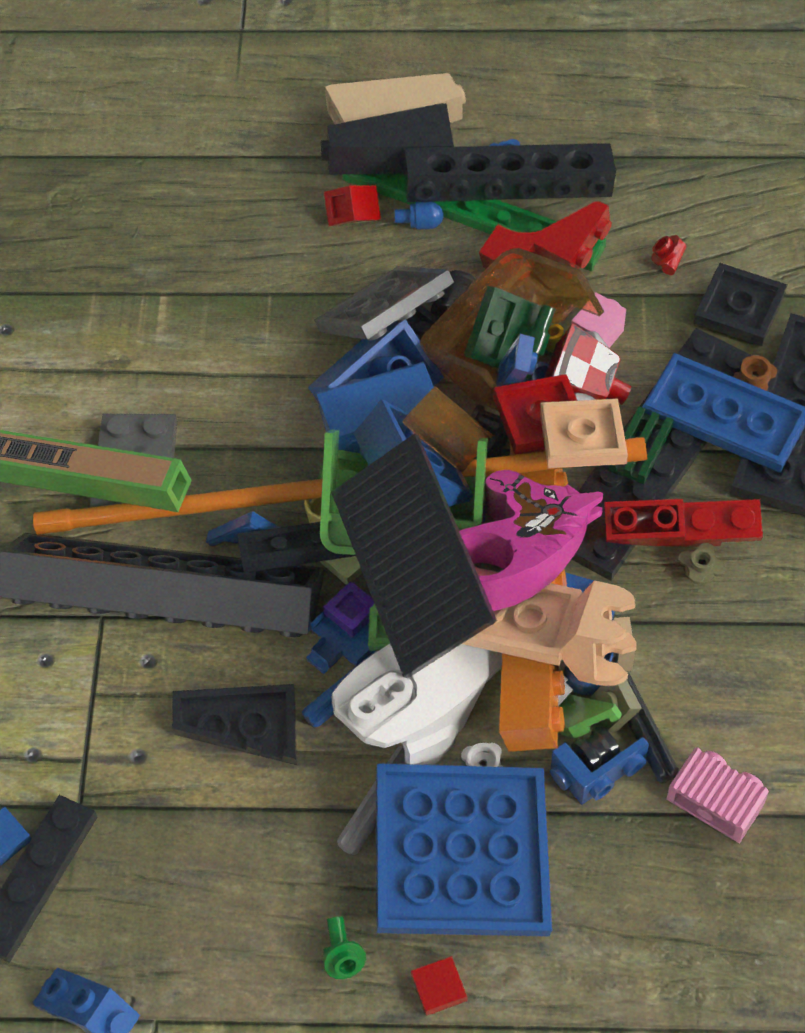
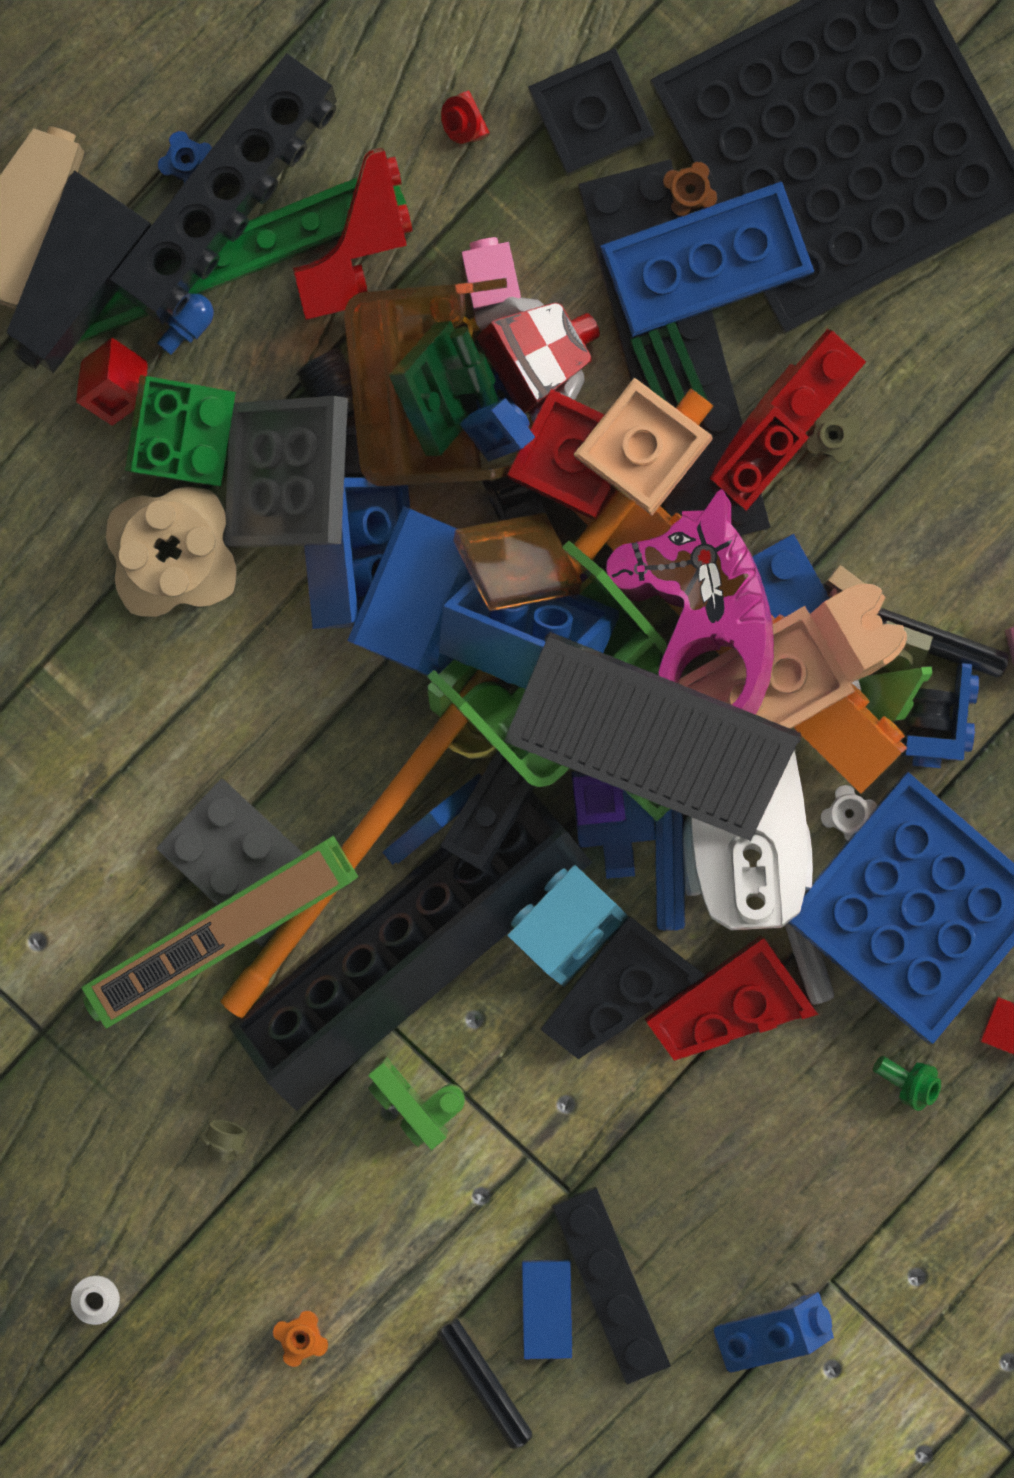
camera: 50 degrees left, 30 degrees up
none -> tan brick [106,487,236,617]
none -> green plate [125,375,236,487]
none -> bright green plate [368,1057,465,1151]
none -> medium azure slope [507,865,628,987]
none -> red wing [644,935,818,1061]

